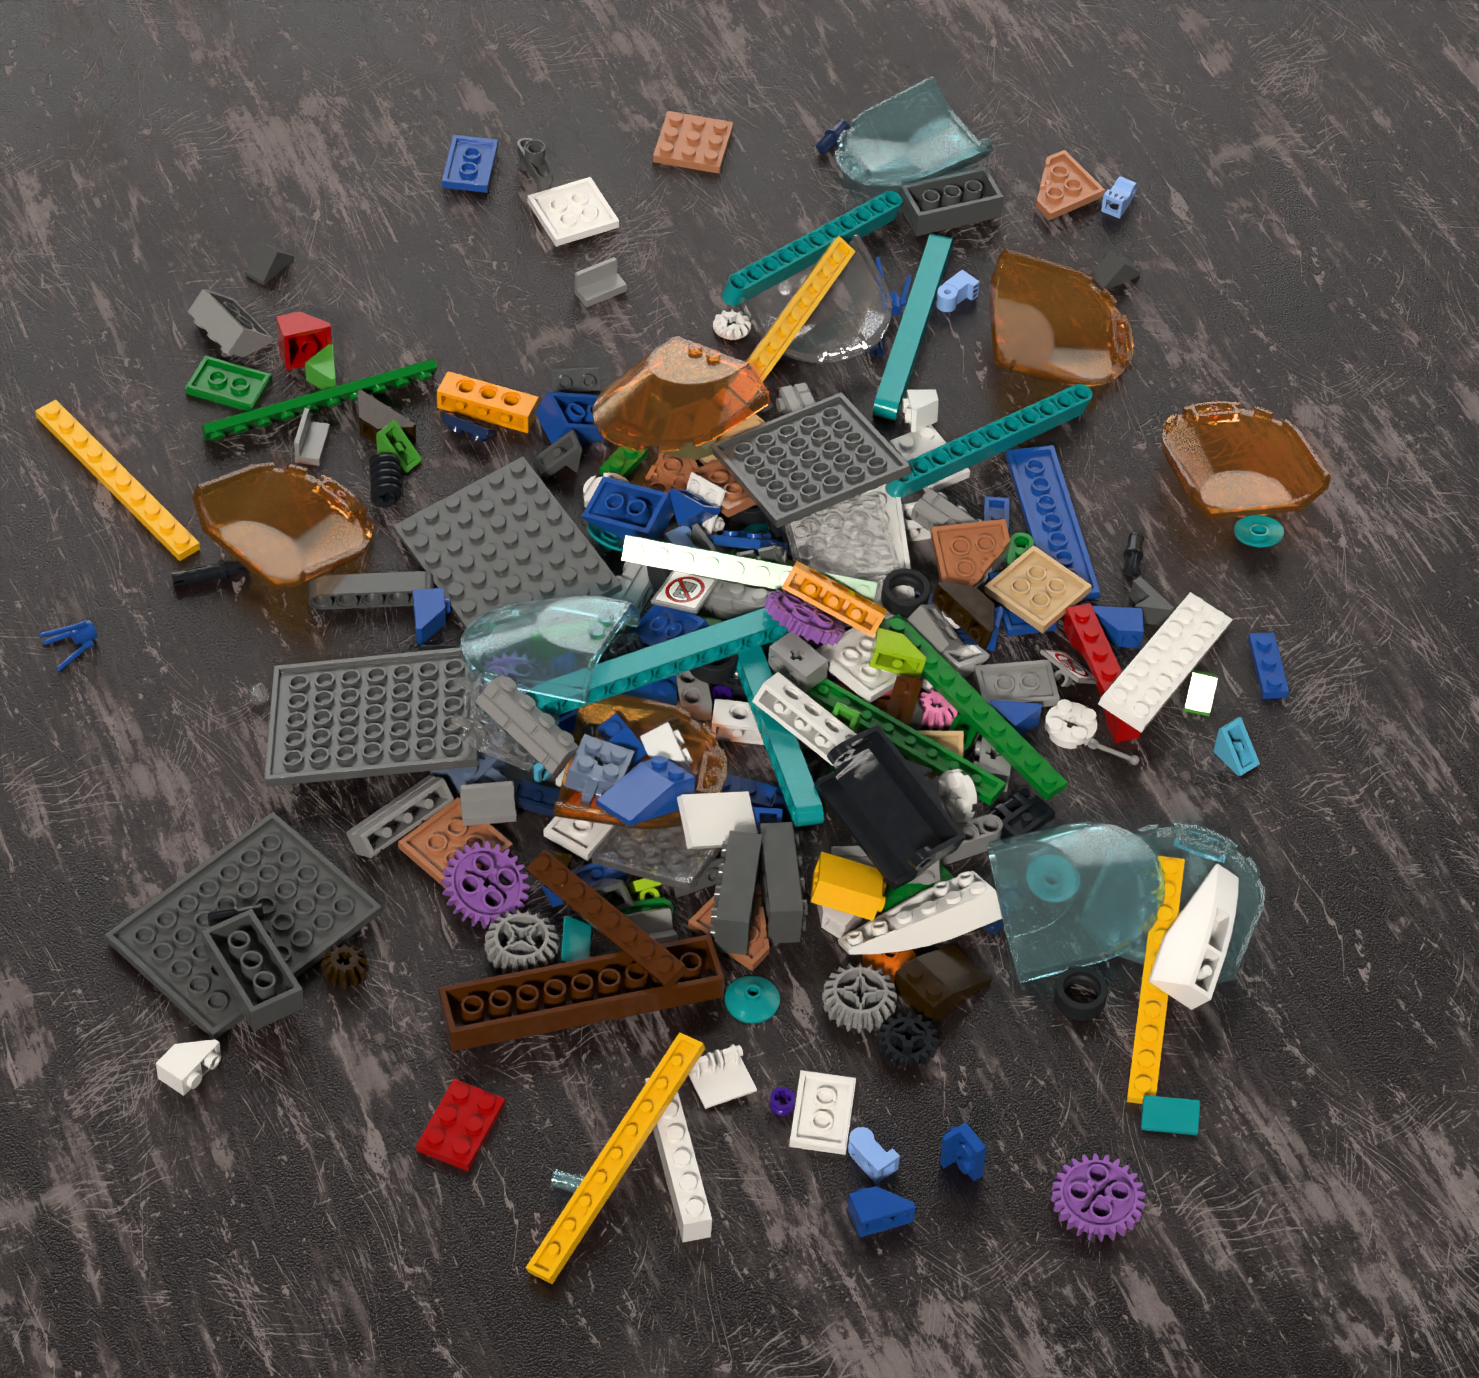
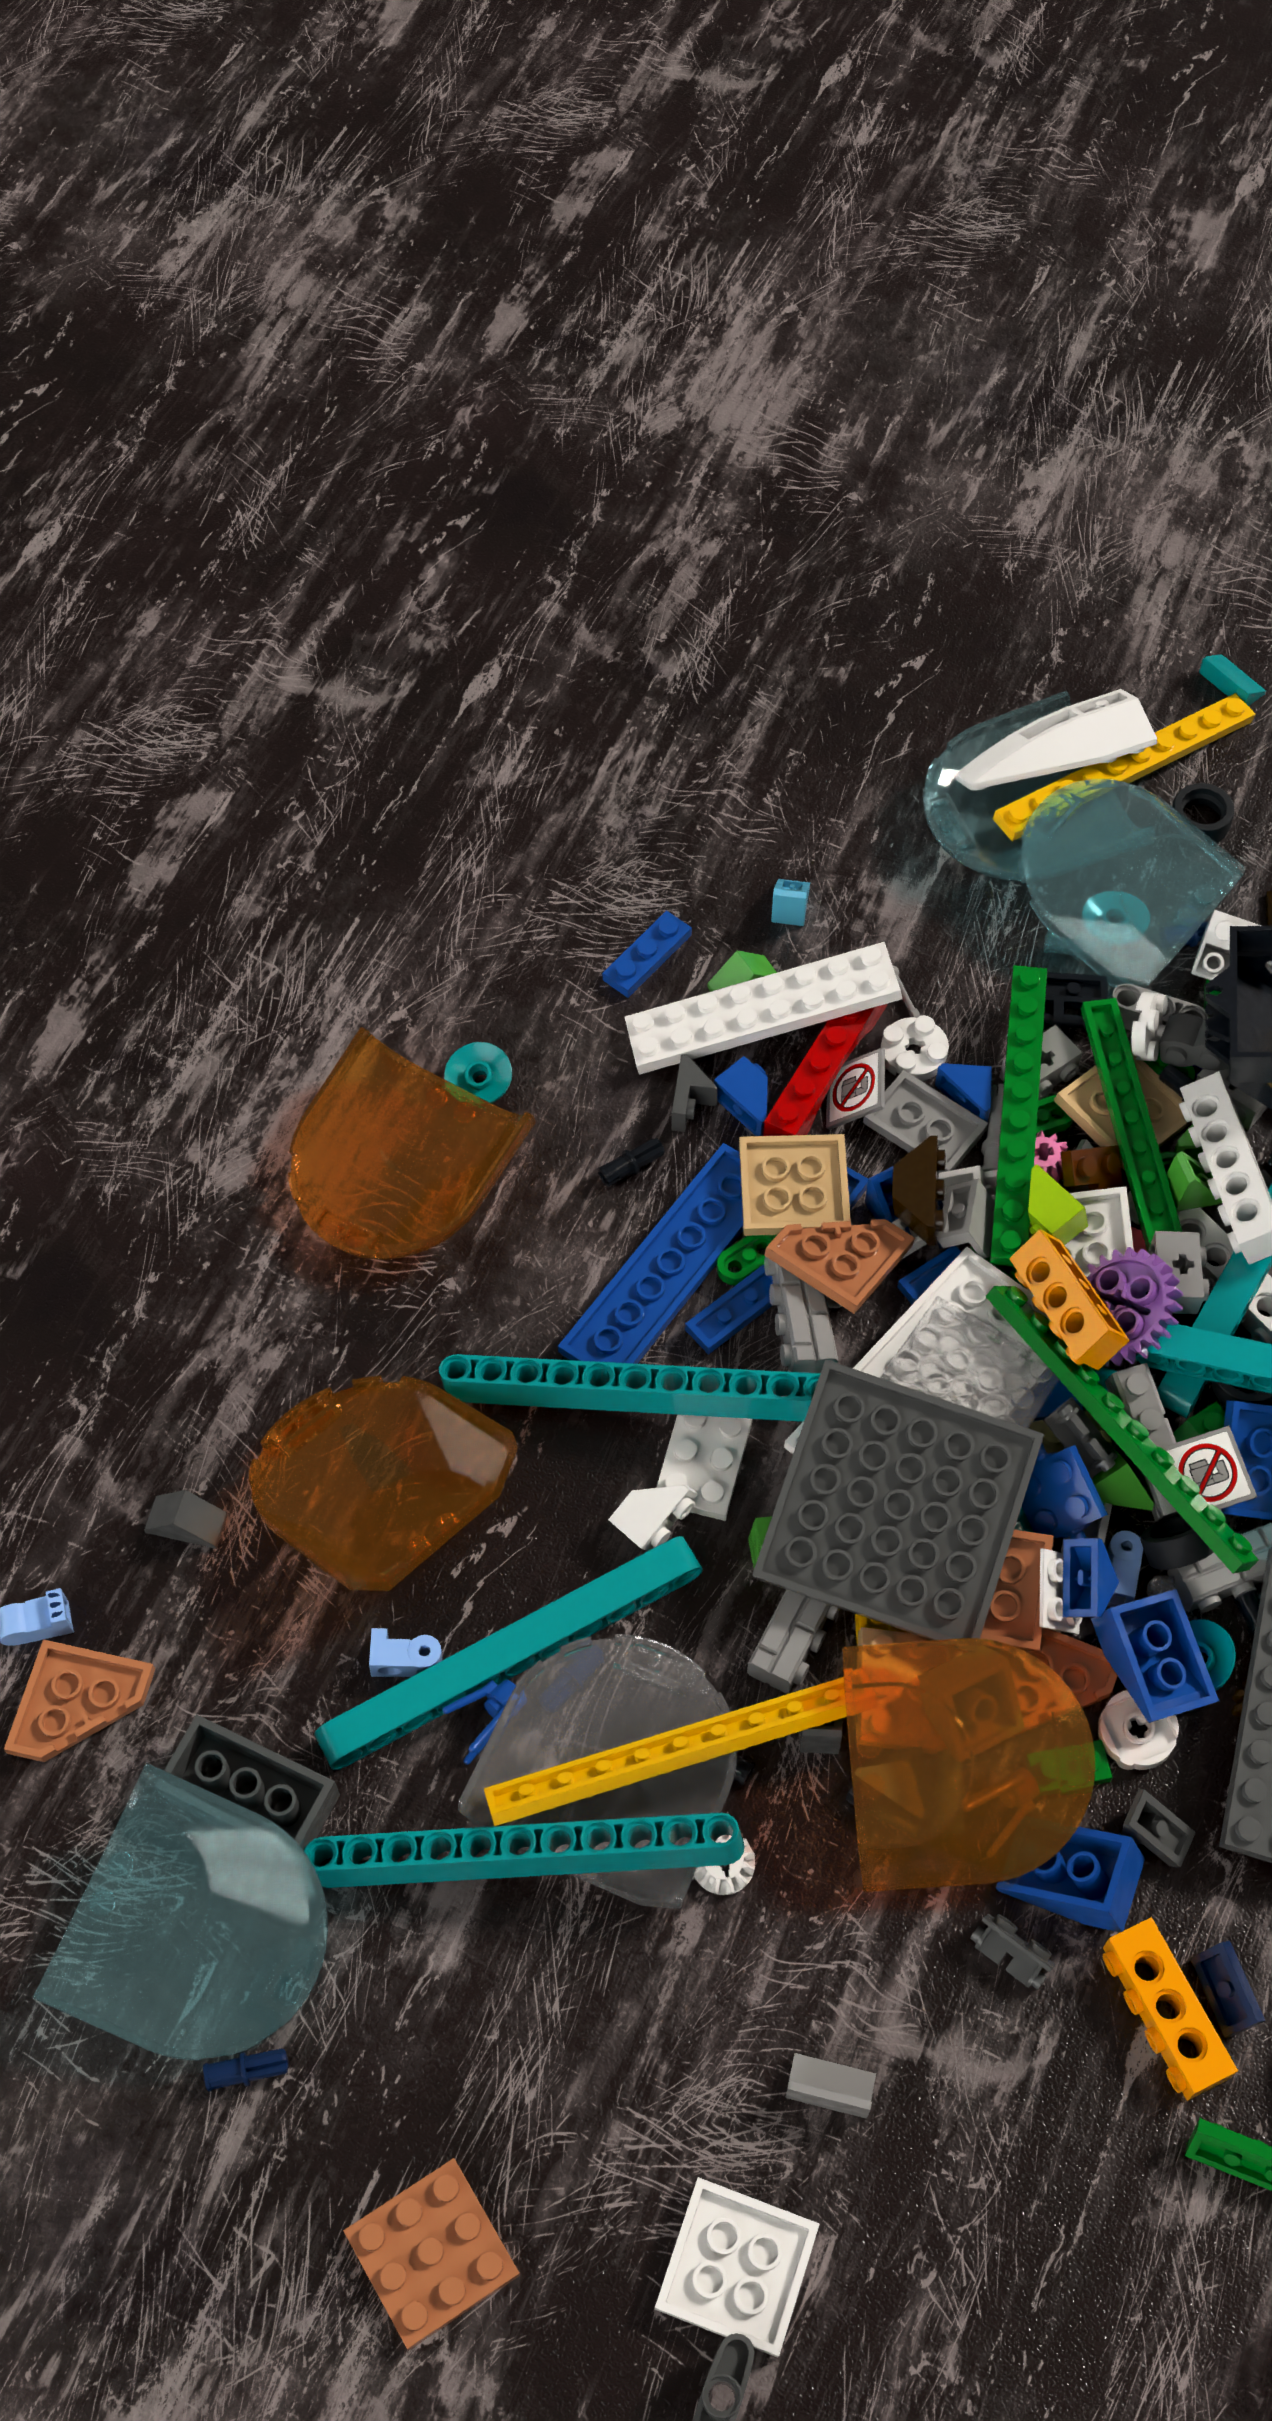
camera: 130 degrees left, 10 degrees up
black tyre [881,568,930,618] -> none

